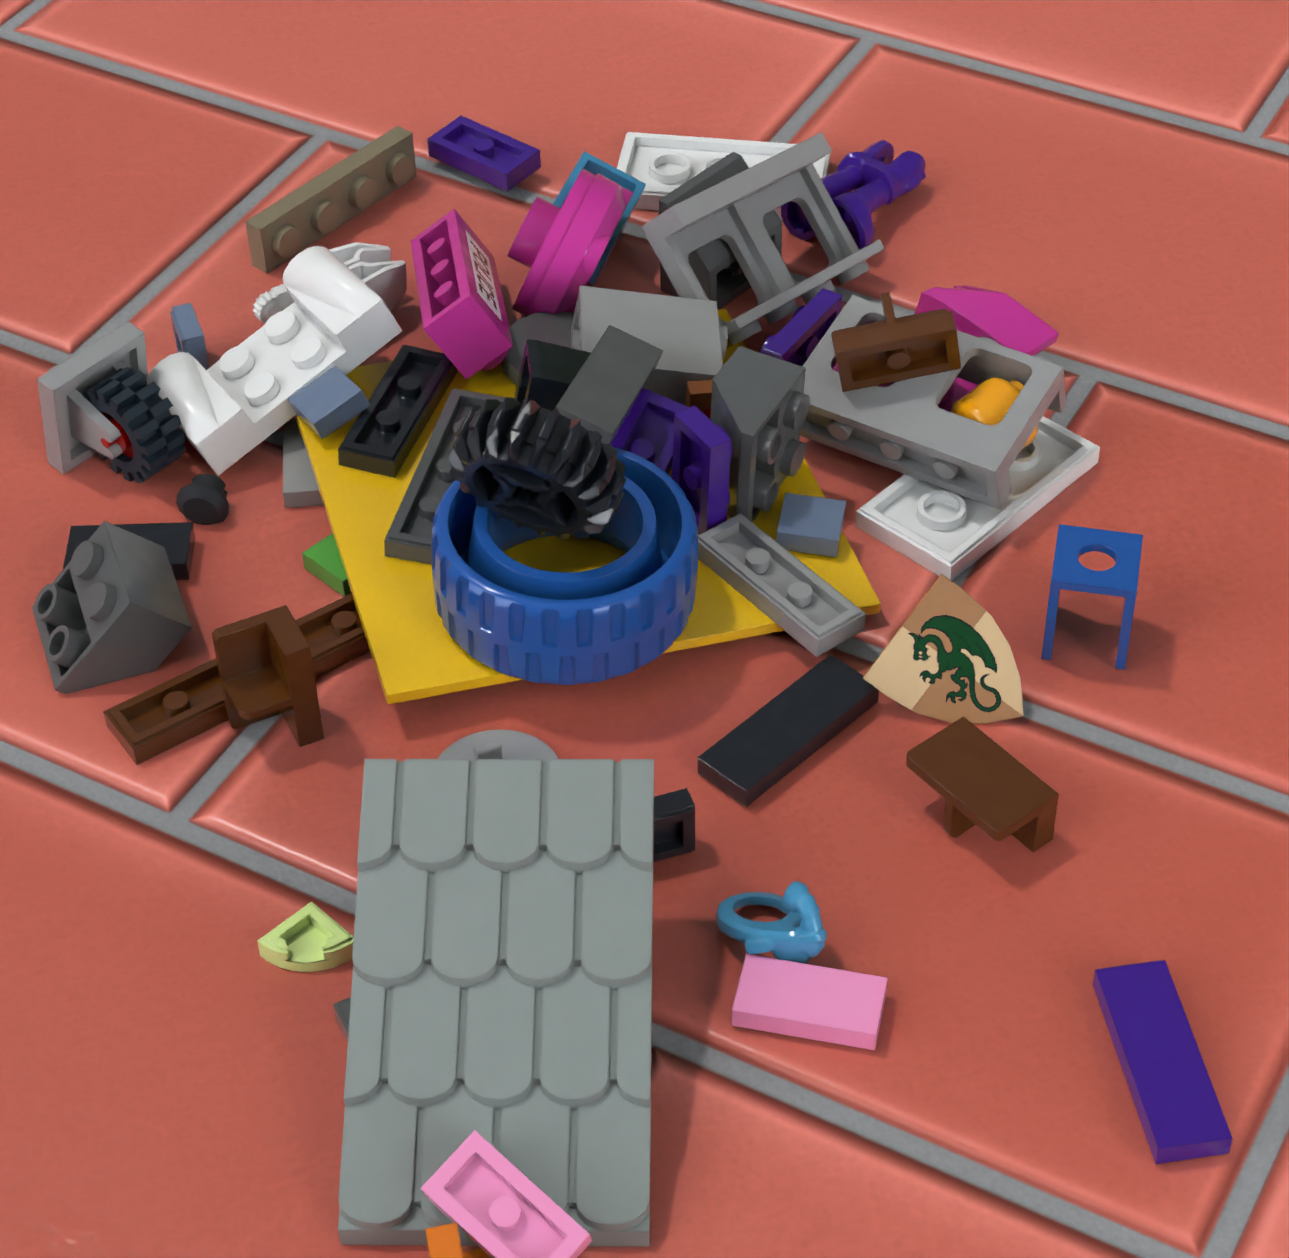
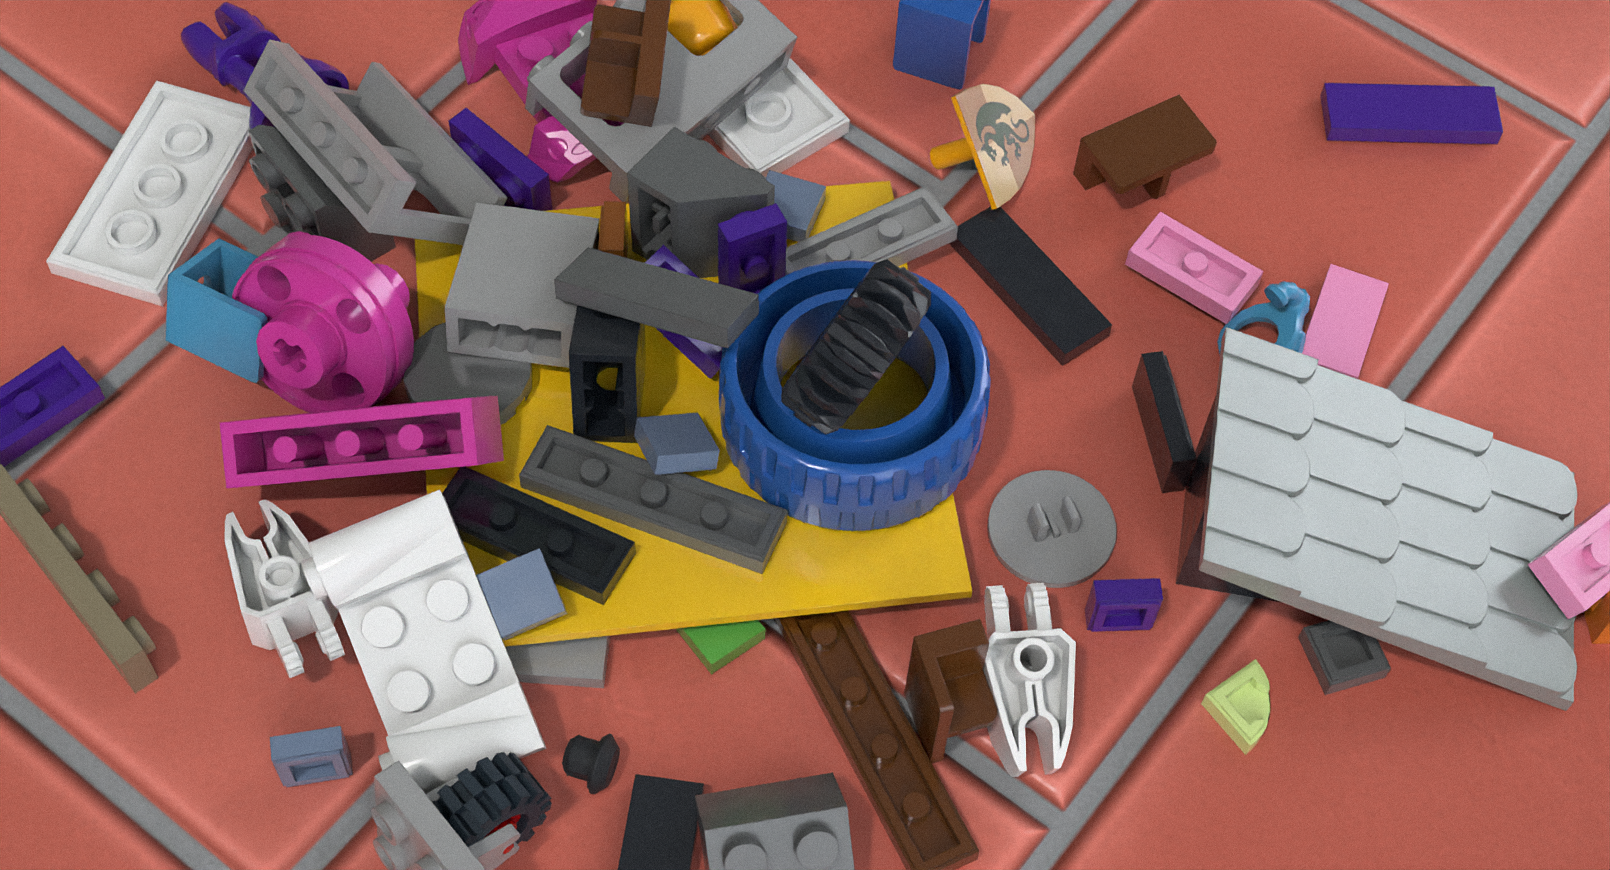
camera: 85 degrees left, 15 degrees up
none -> white hinge [983,583,1076,777]
none -> bright pink plate [1125,212,1264,324]

